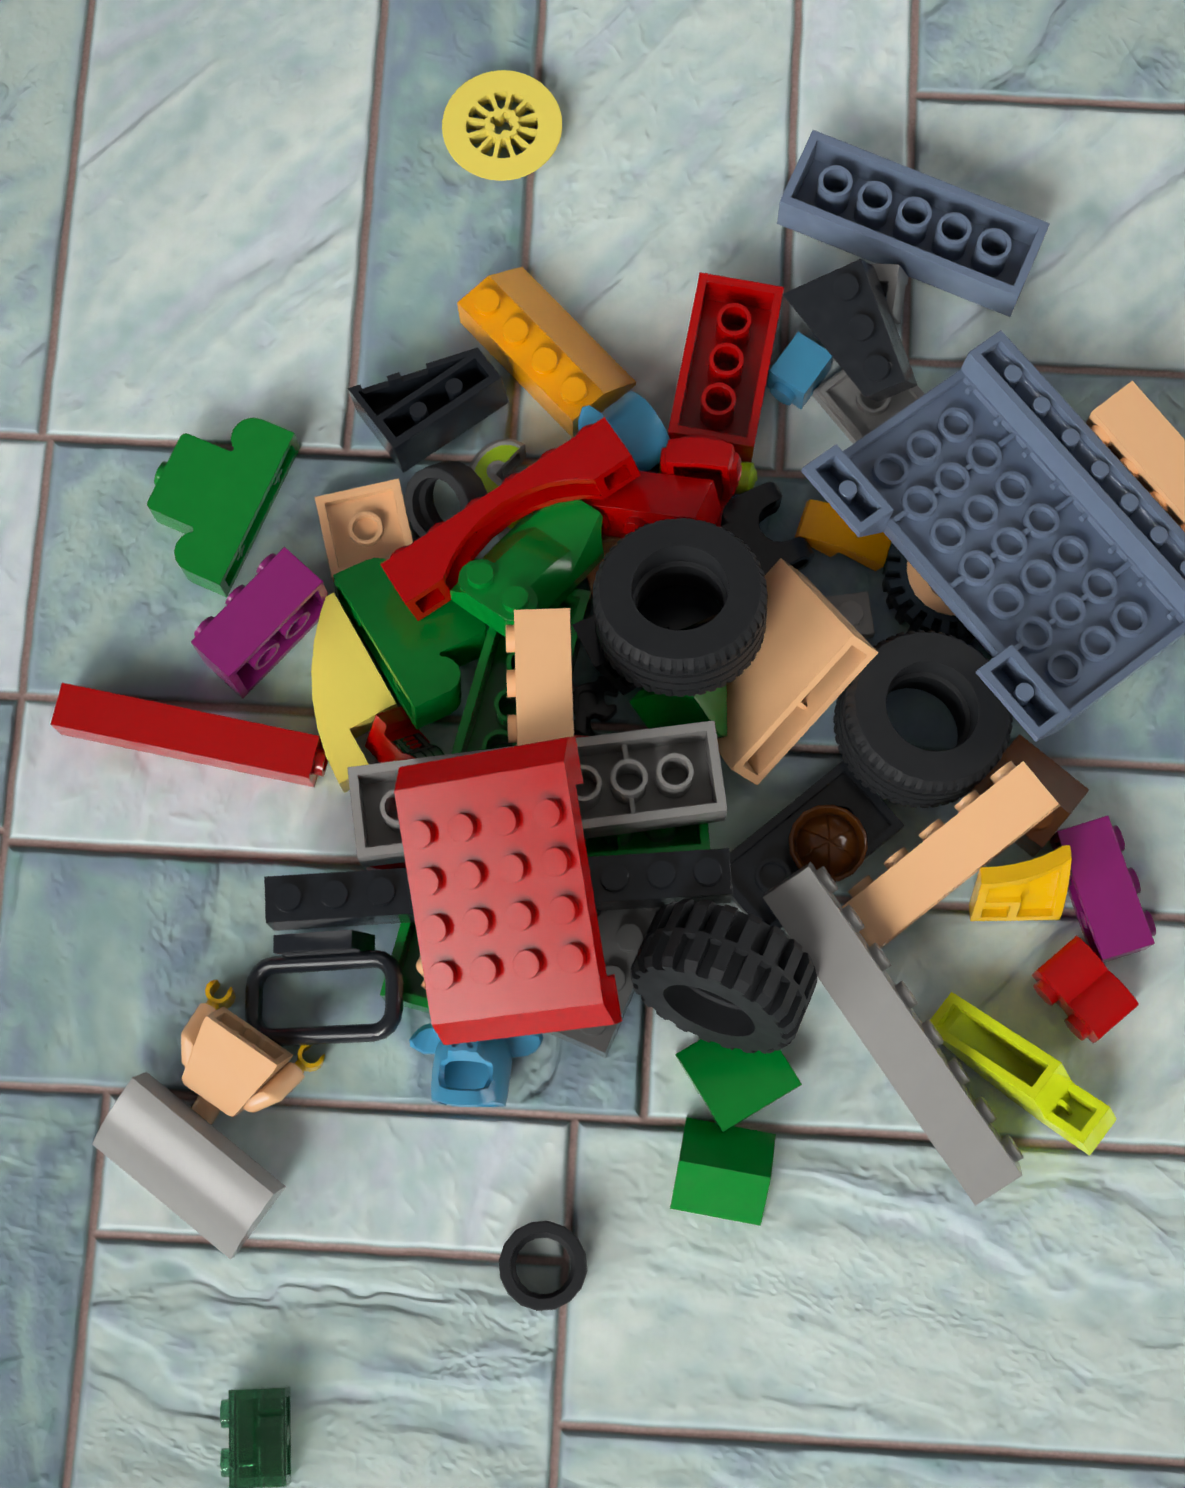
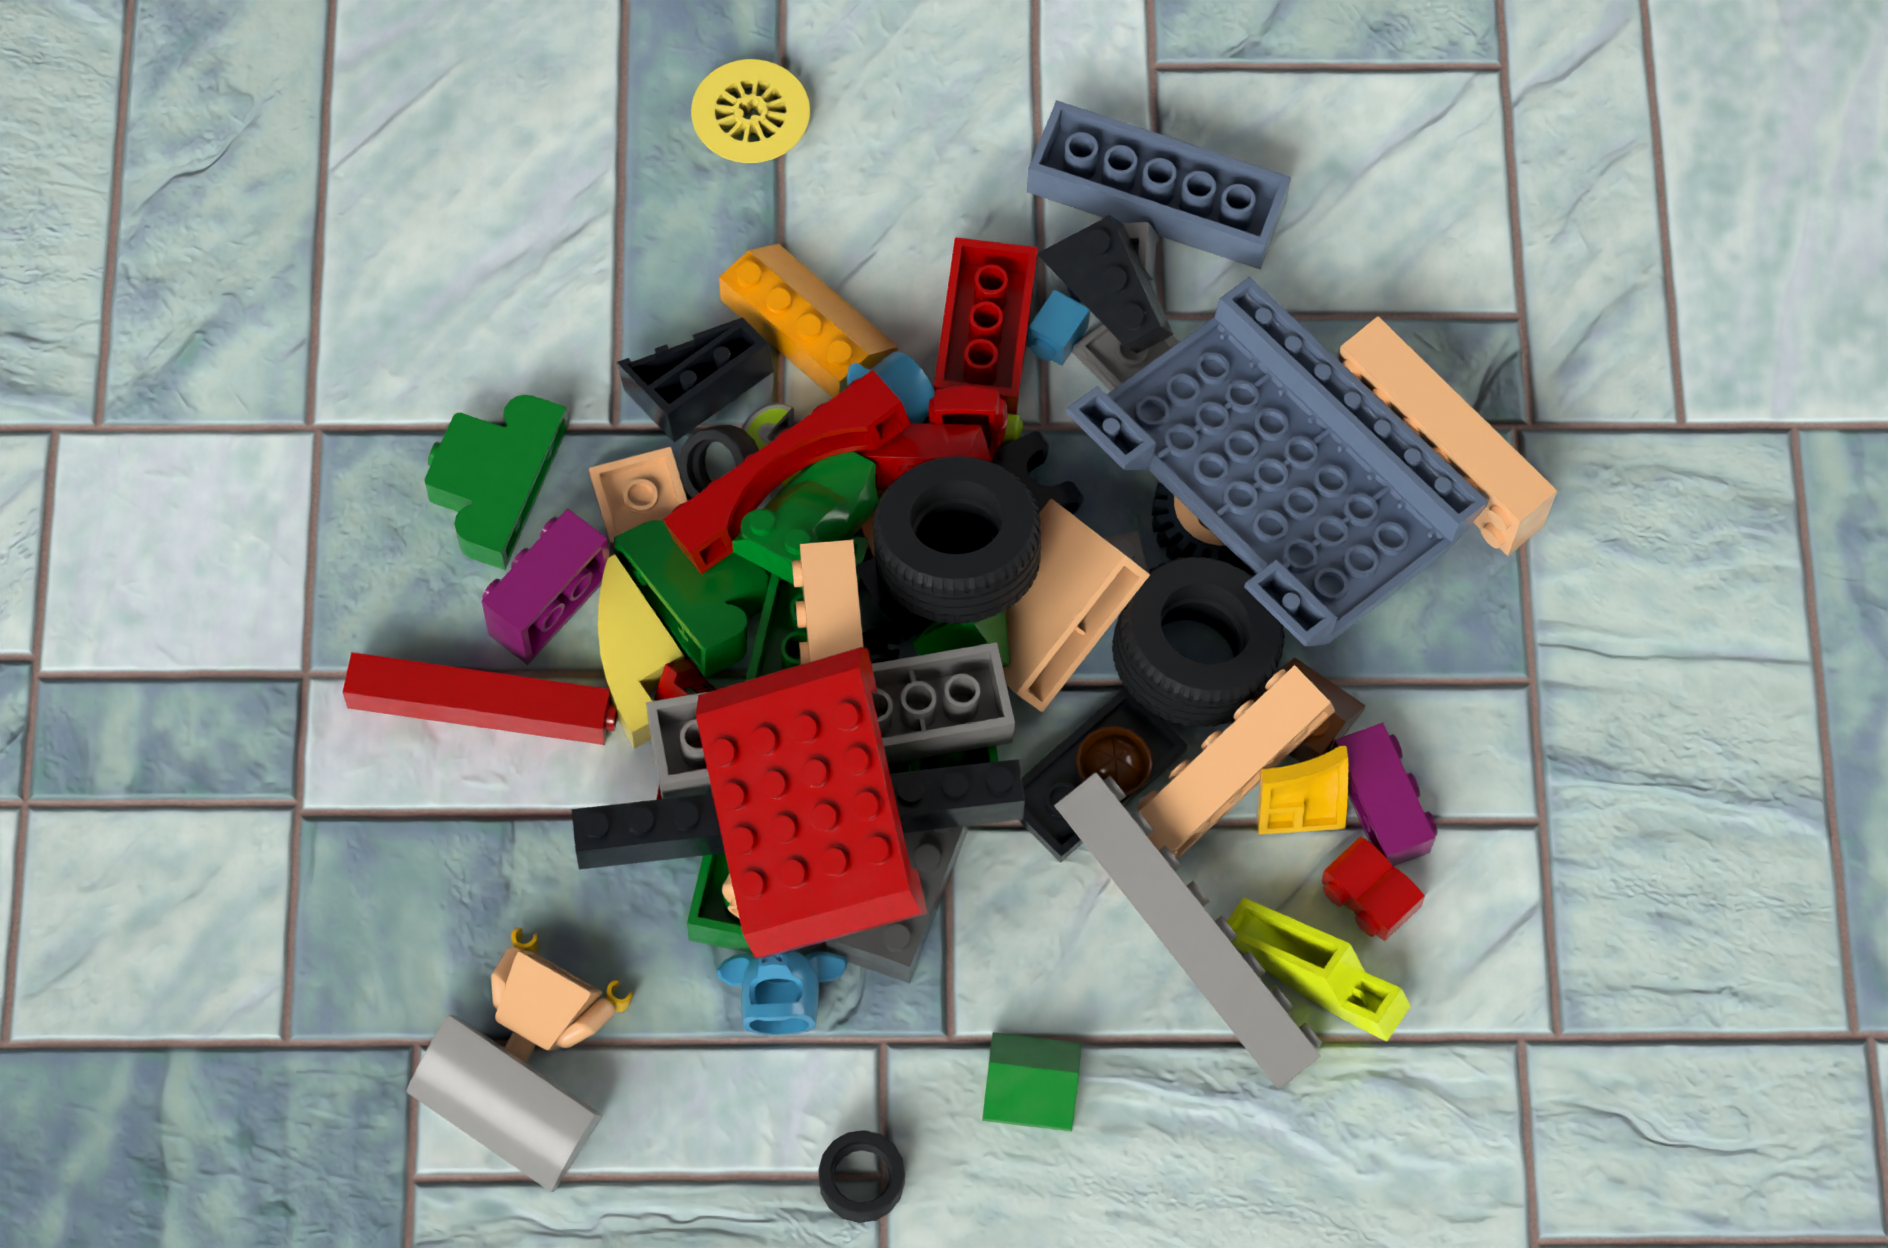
camera: 10 degrees left, 10 degrees down
black bar [245,930,404,1046] -> none
black tyre [630,899,817,1054] -> none
green slope [675,1039,802,1133] -> none
light orange slope [794,499,891,571] -> none

